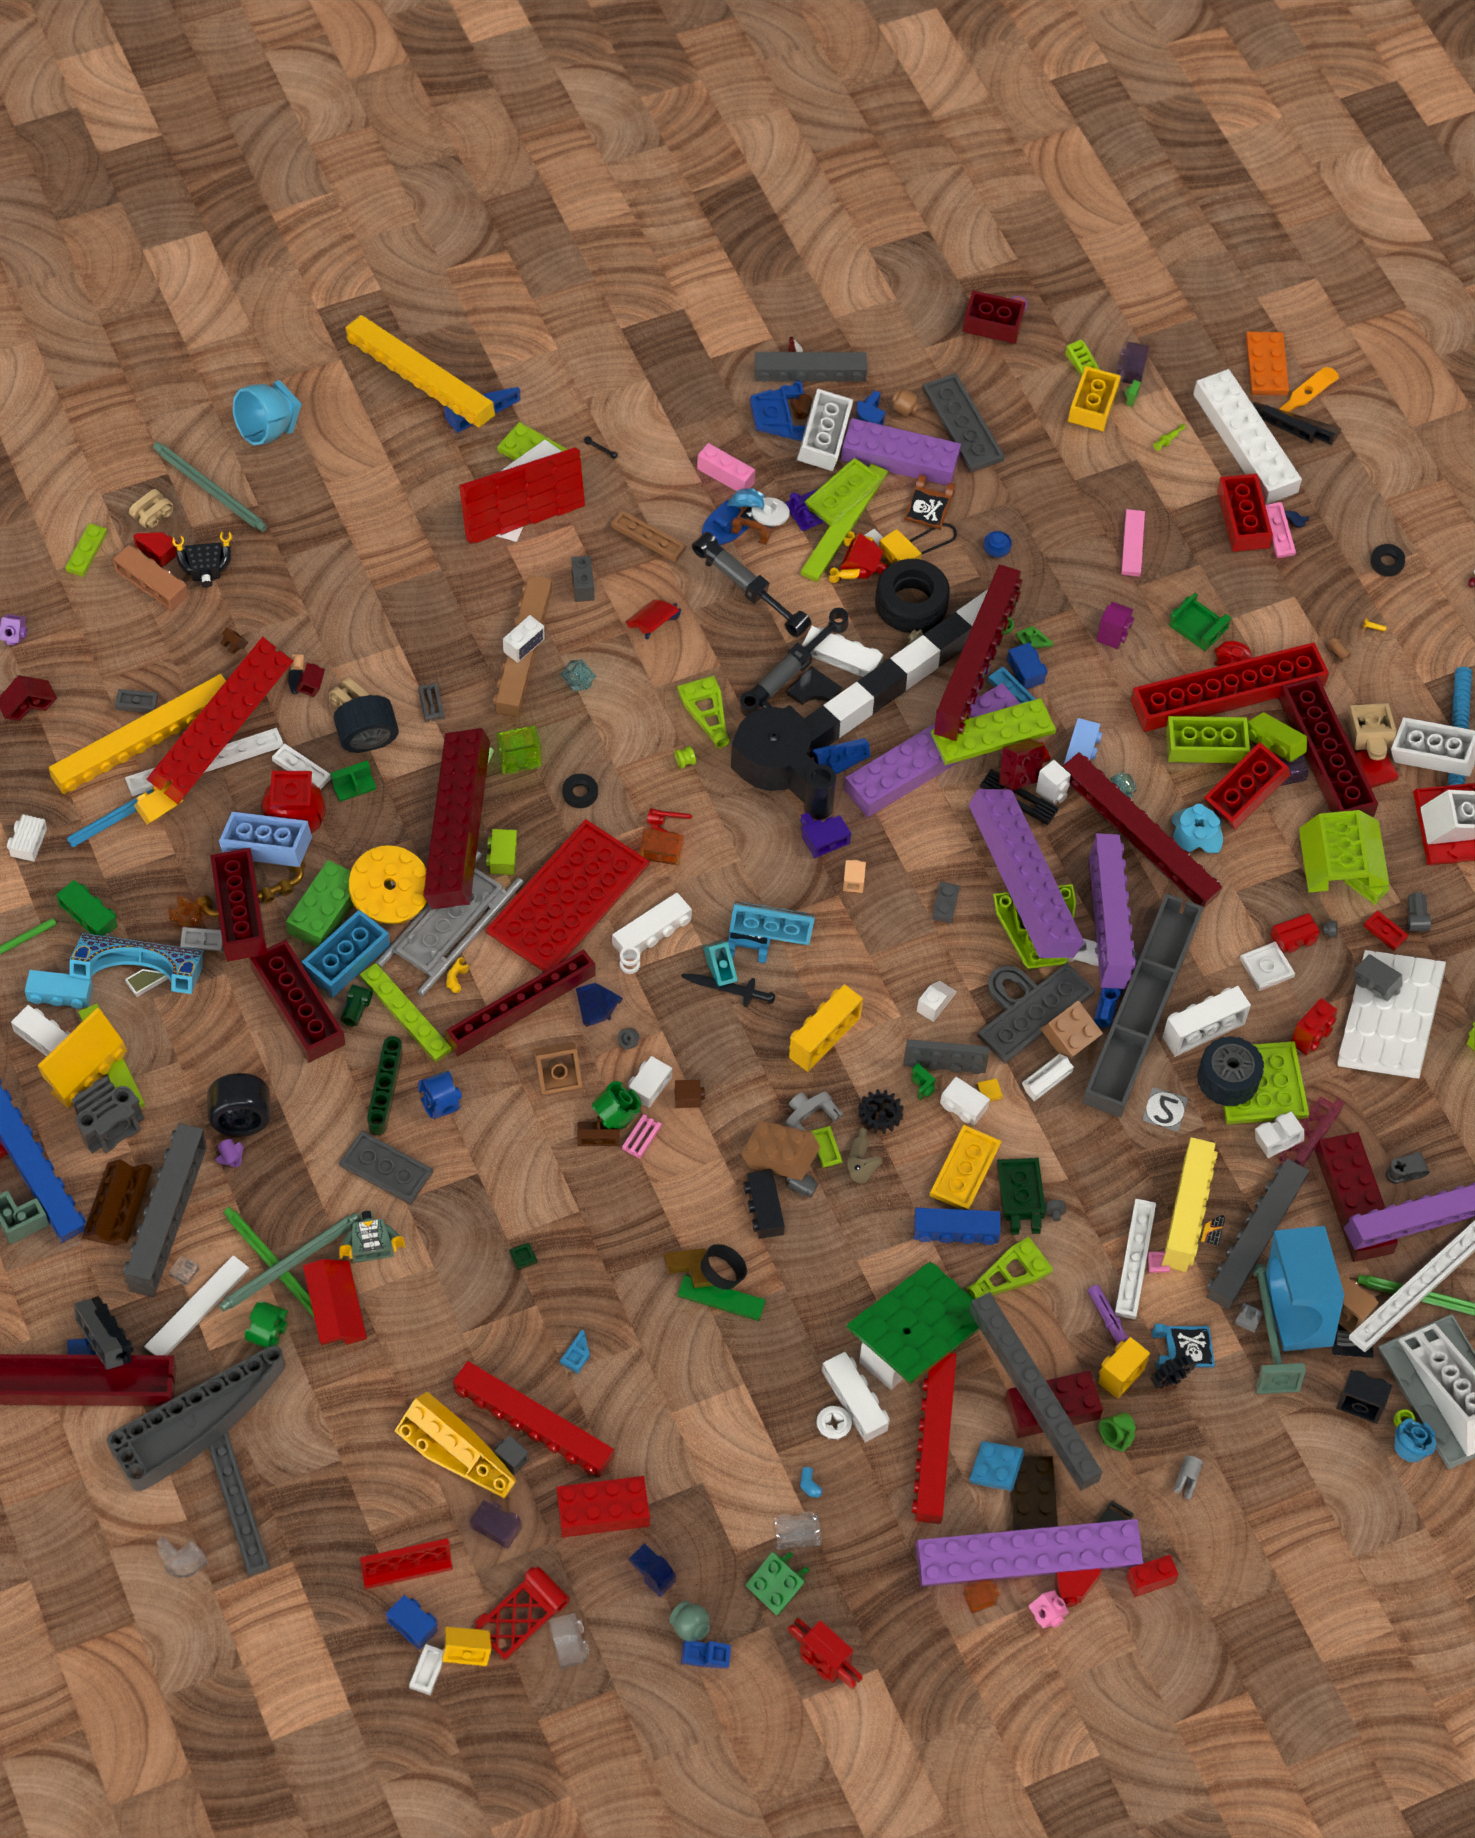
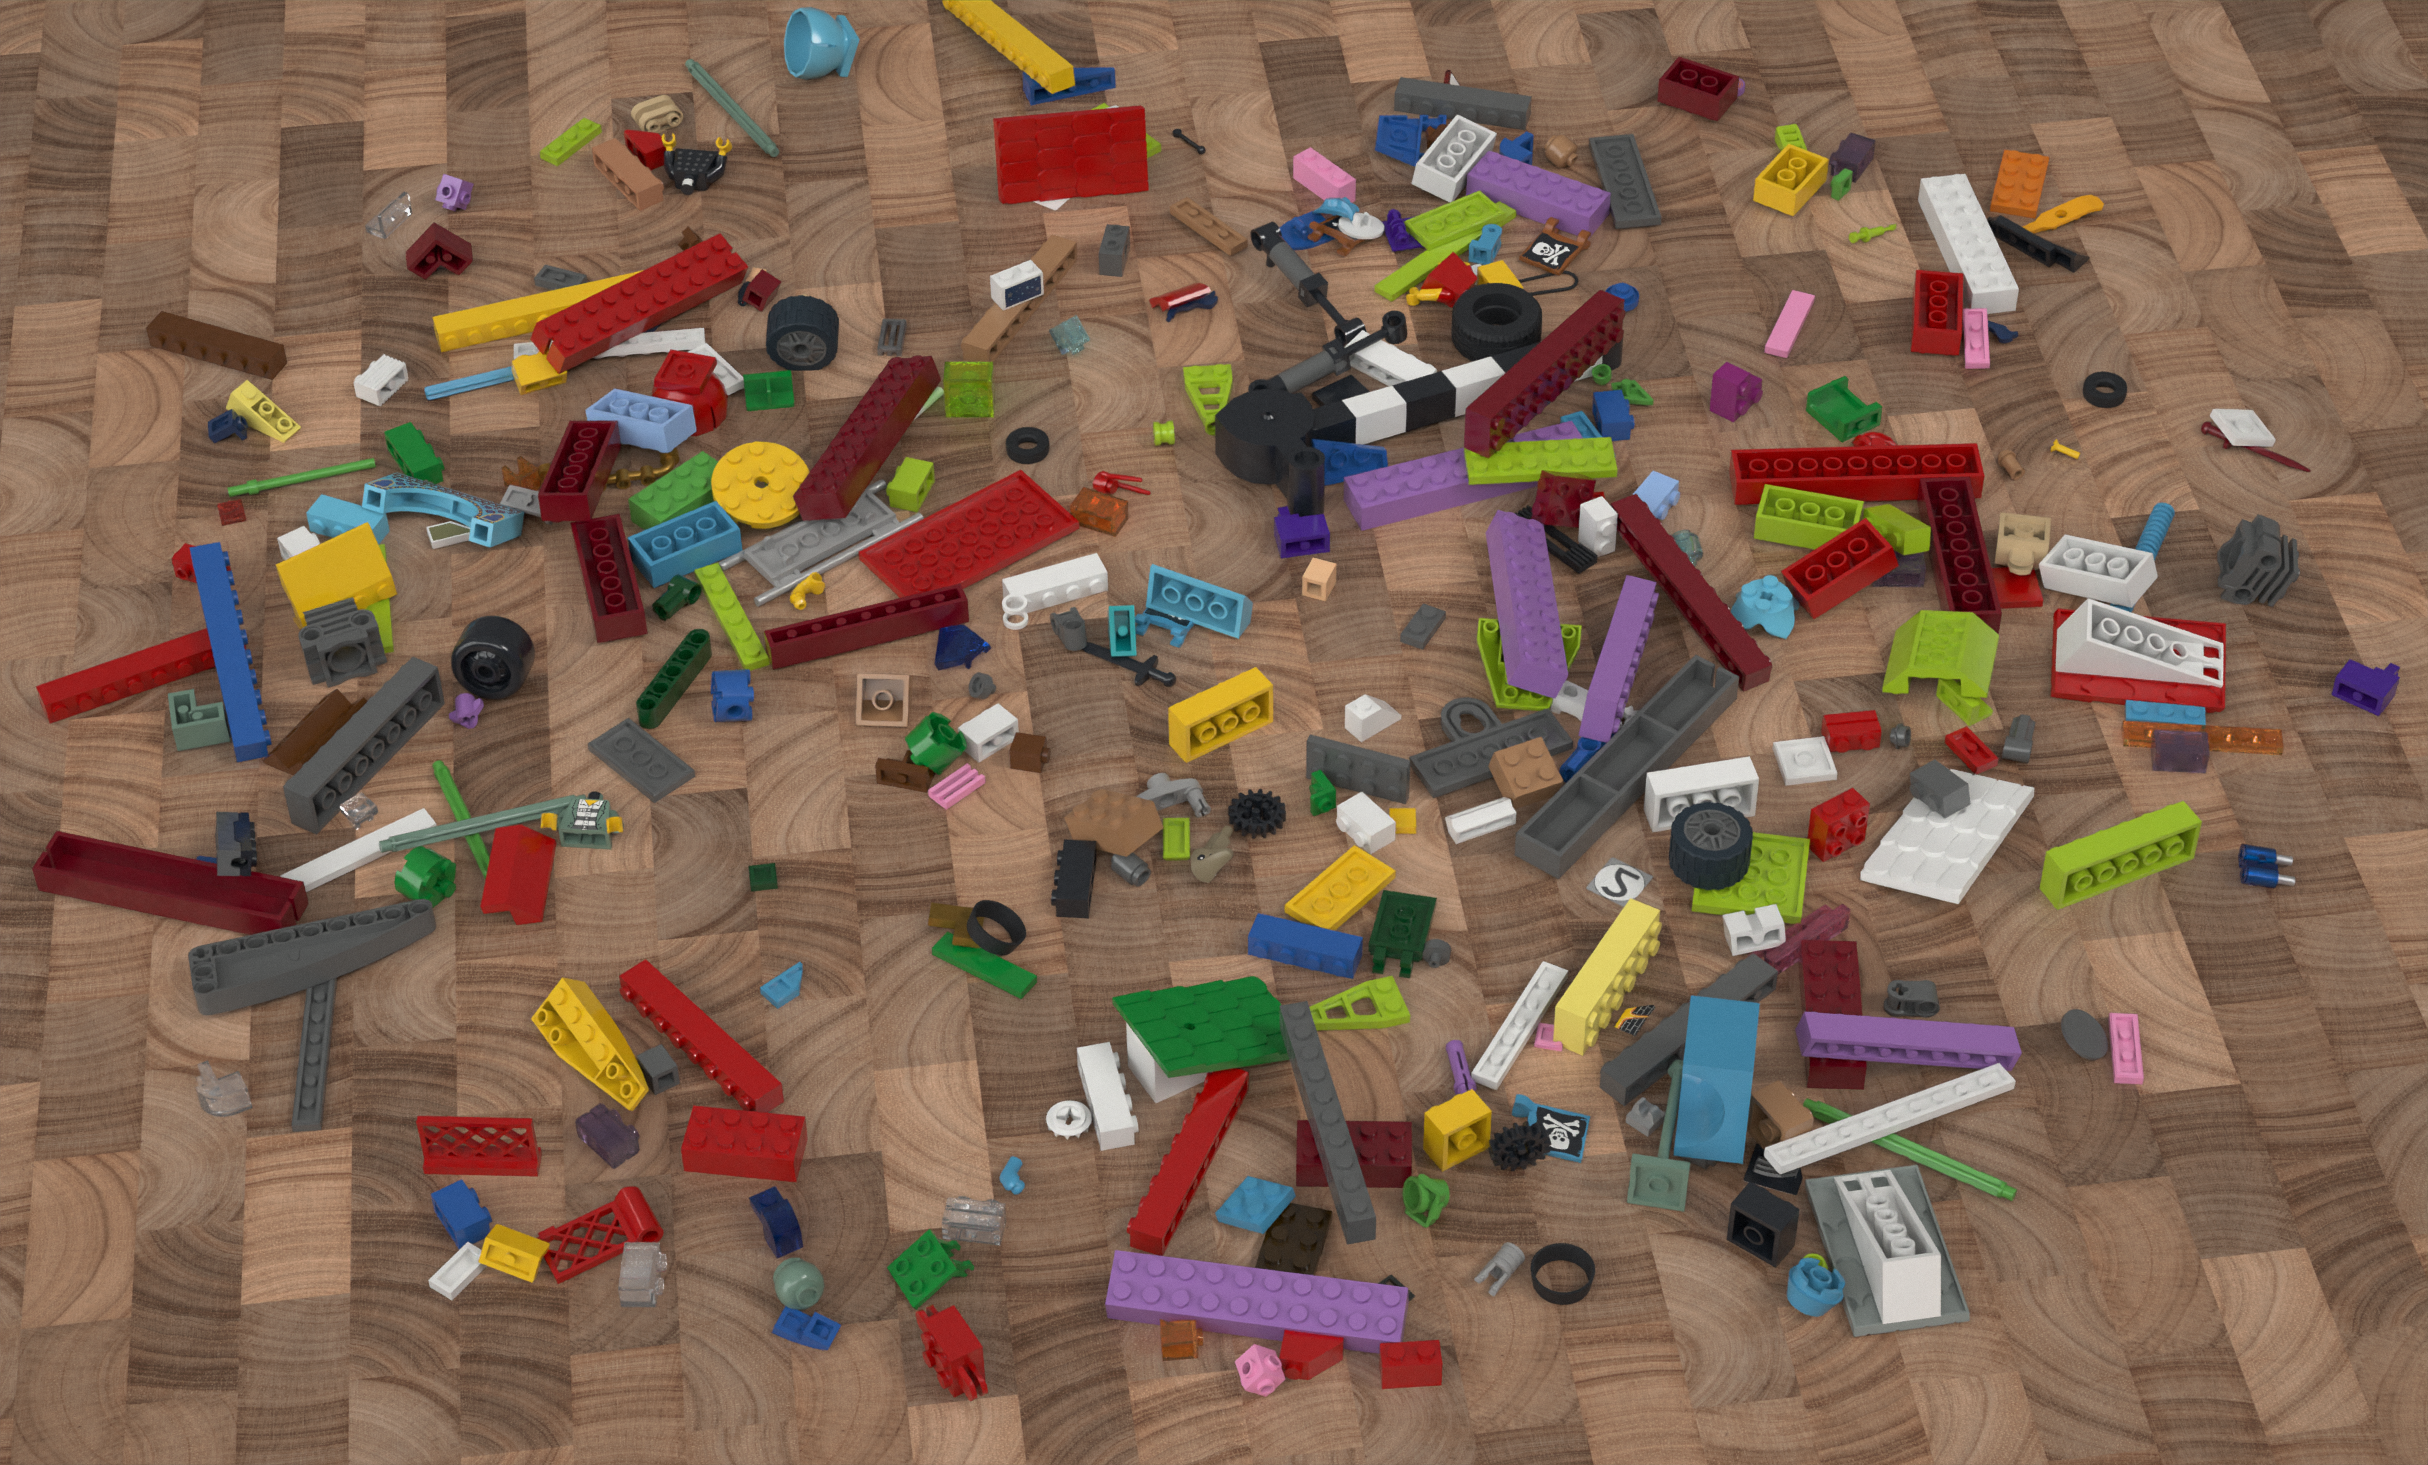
camera: 20 degrees right, 15 degrees down
none -> dark grey piece [1050,607,1087,651]
none -> dark azure leg [1468,224,1502,265]
none -> black tyre [1530,1243,1595,1305]

